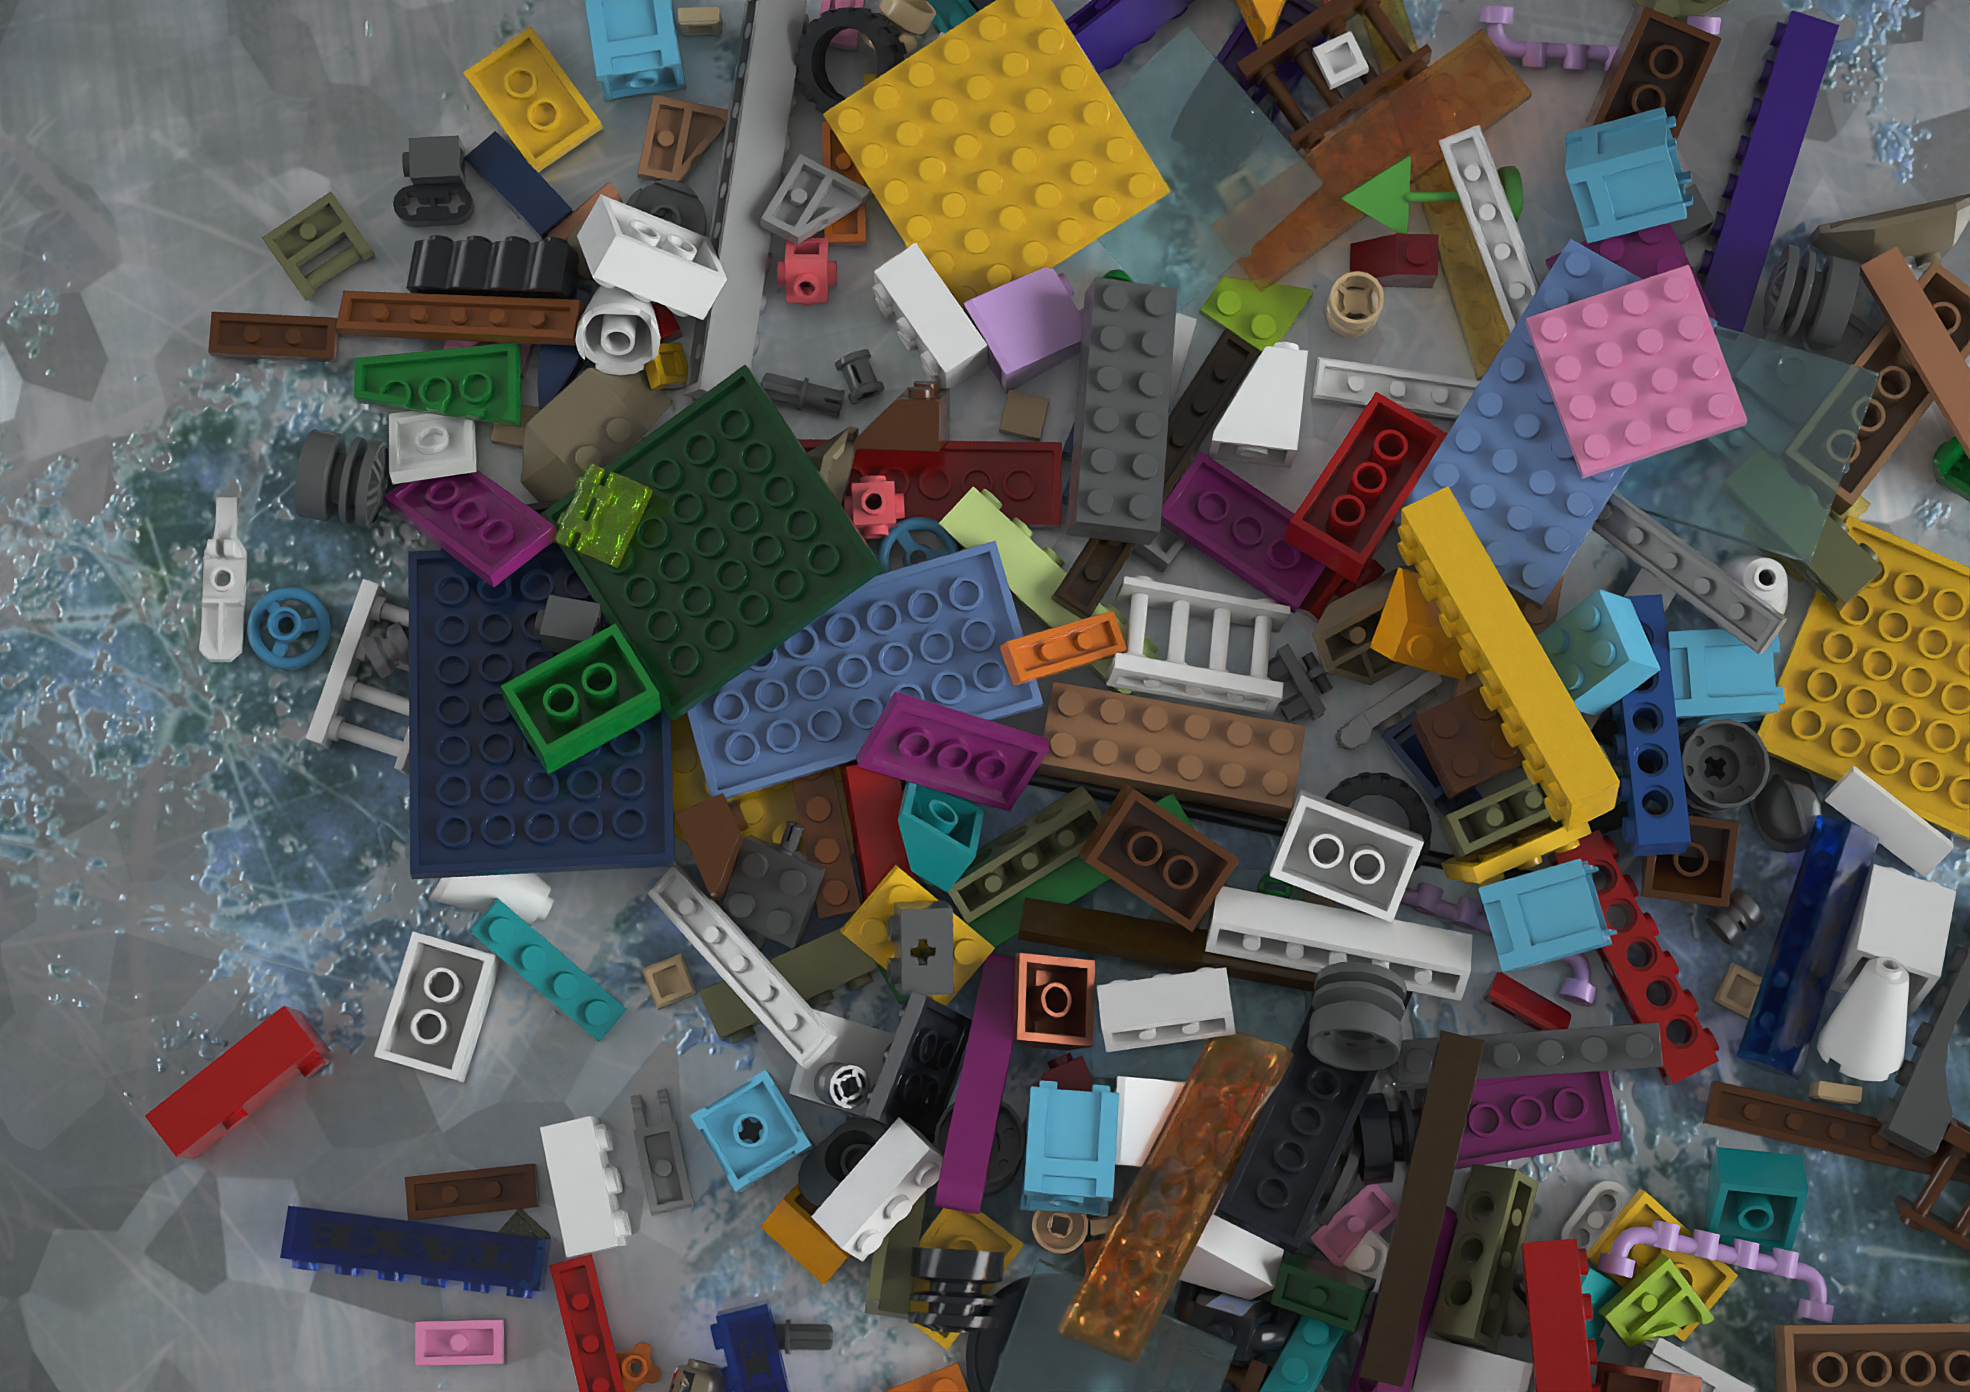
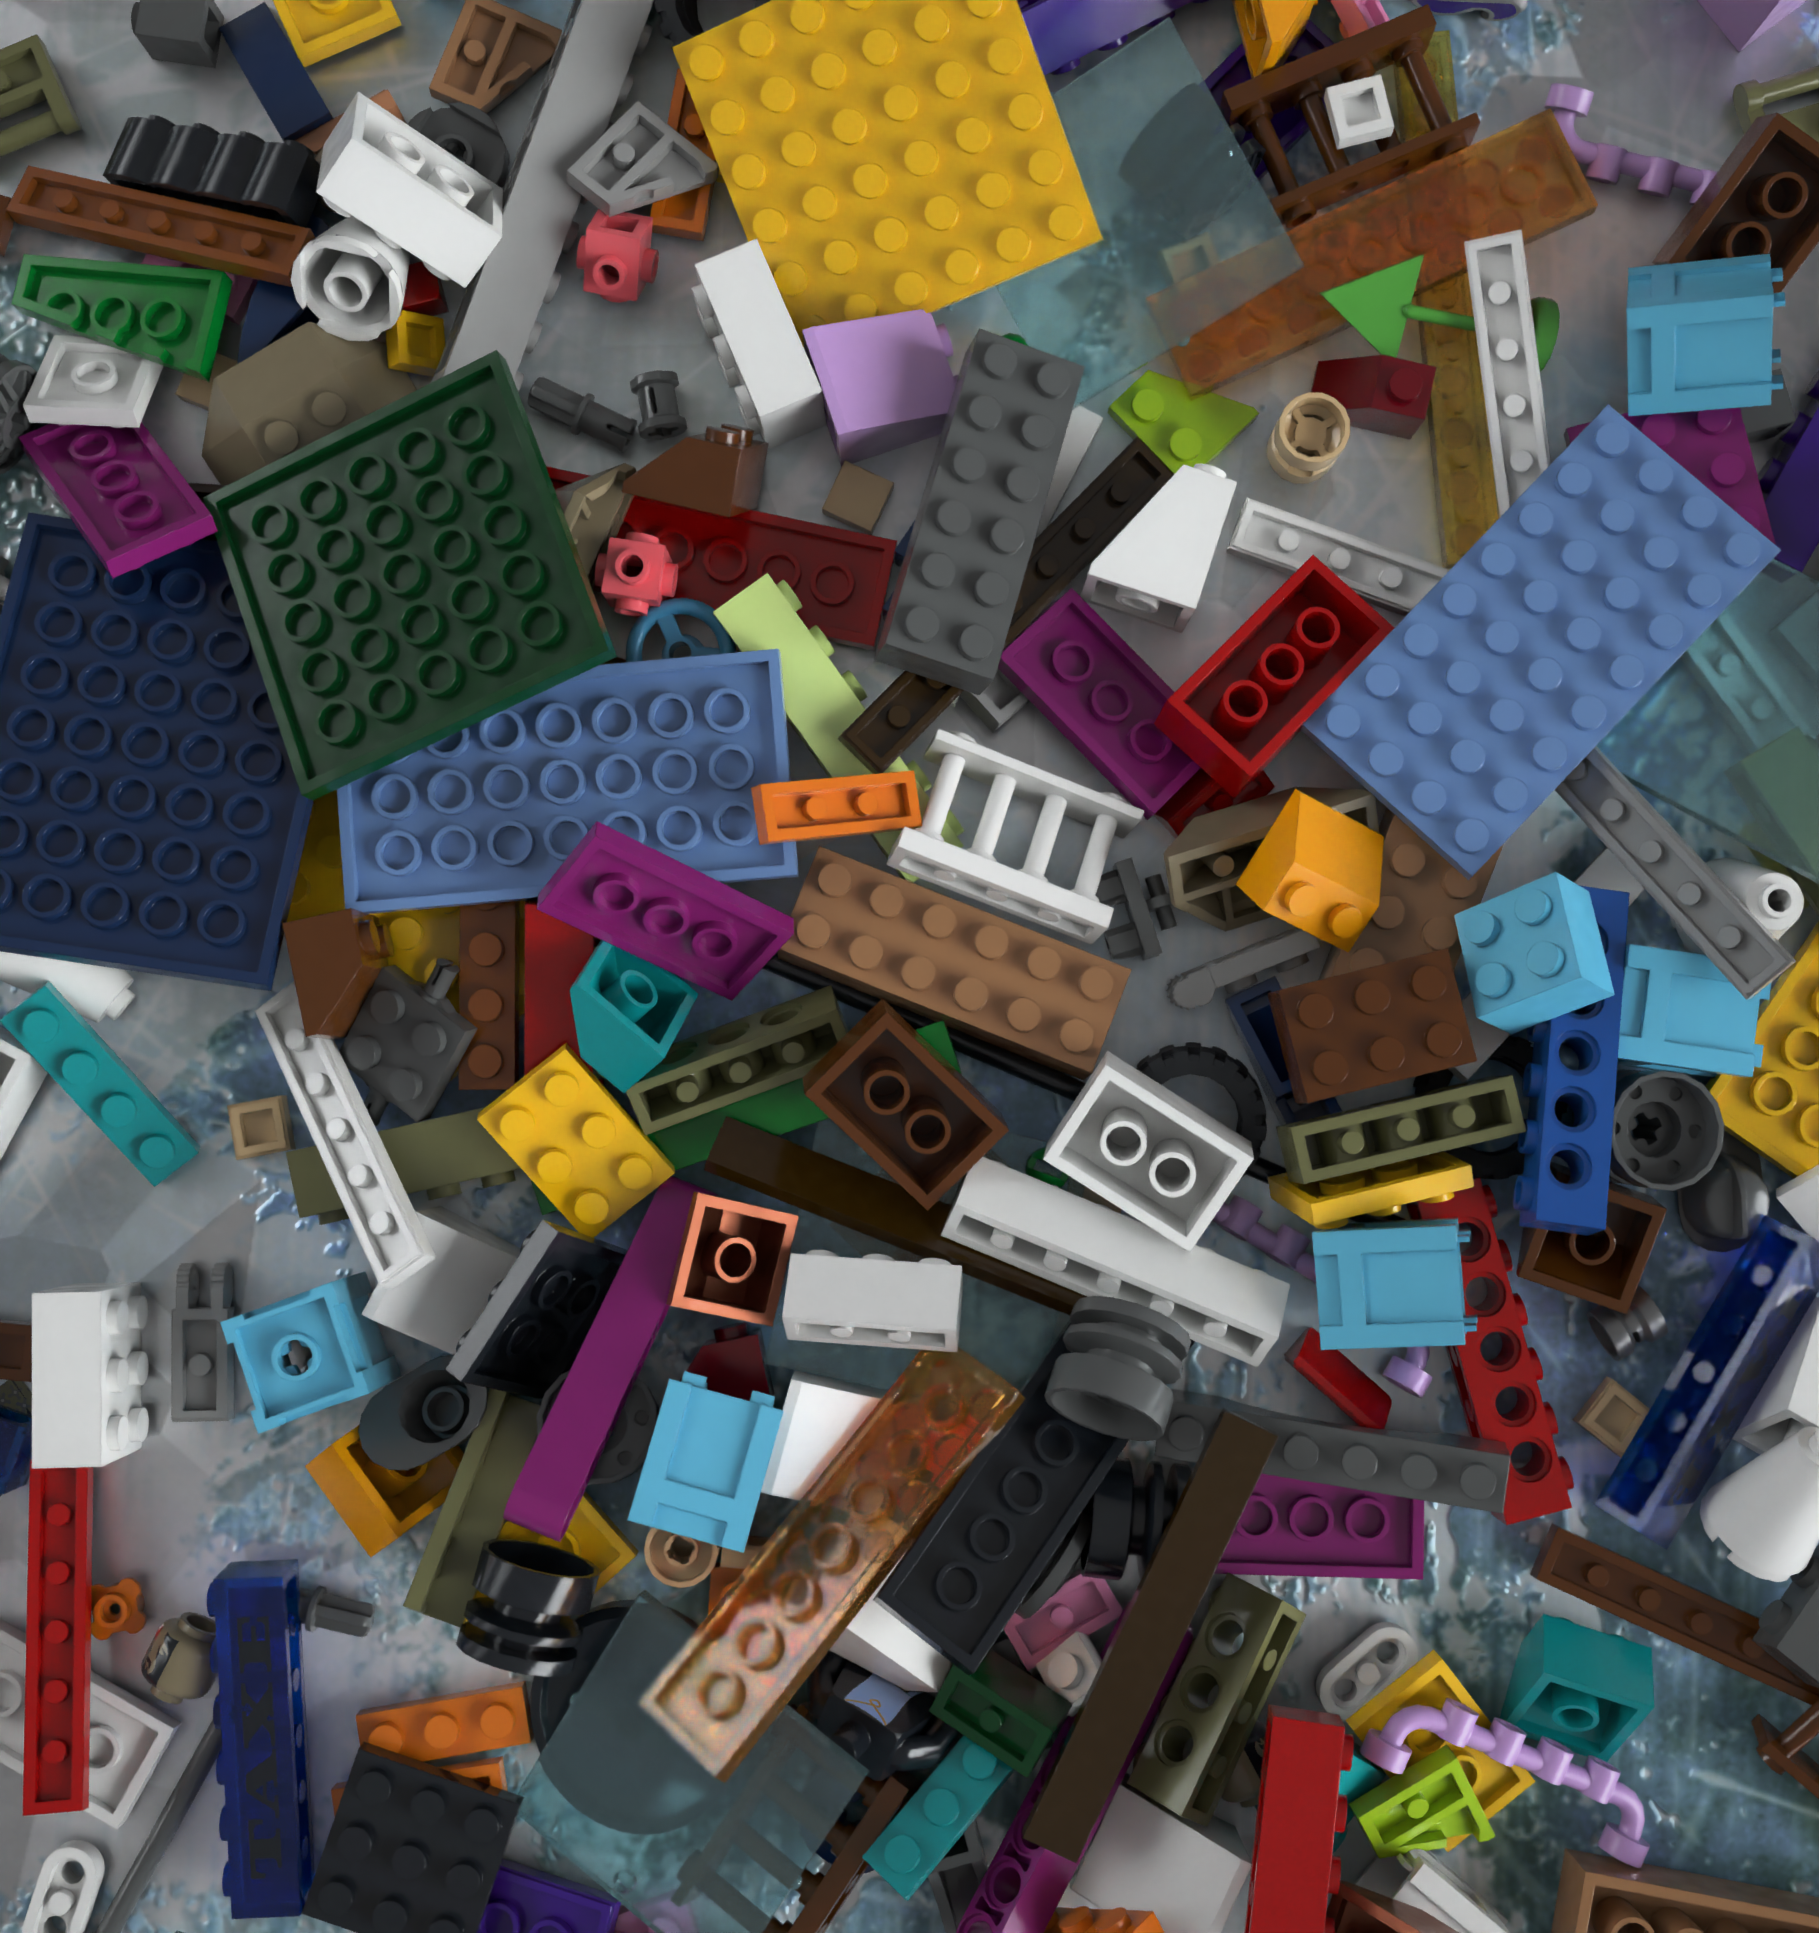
camera: 10 degrees right, 5 degrees up
black beam [393,183,475,227] -> none
green brick [501,623,662,774] -> none
dark grey brick [535,595,603,653] -> none
clear neon green plate [554,463,653,568] -> none
white brick [811,1117,944,1262] -> none
flat silver wheel [814,1062,871,1109] -> none
dark grey brick [887,901,954,996] -> none
yellow brick [1397,486,1620,832] -> none
bright pink plate [1525,265,1748,479] -> none
tan tile [1809,1081,1863,1106] -> none

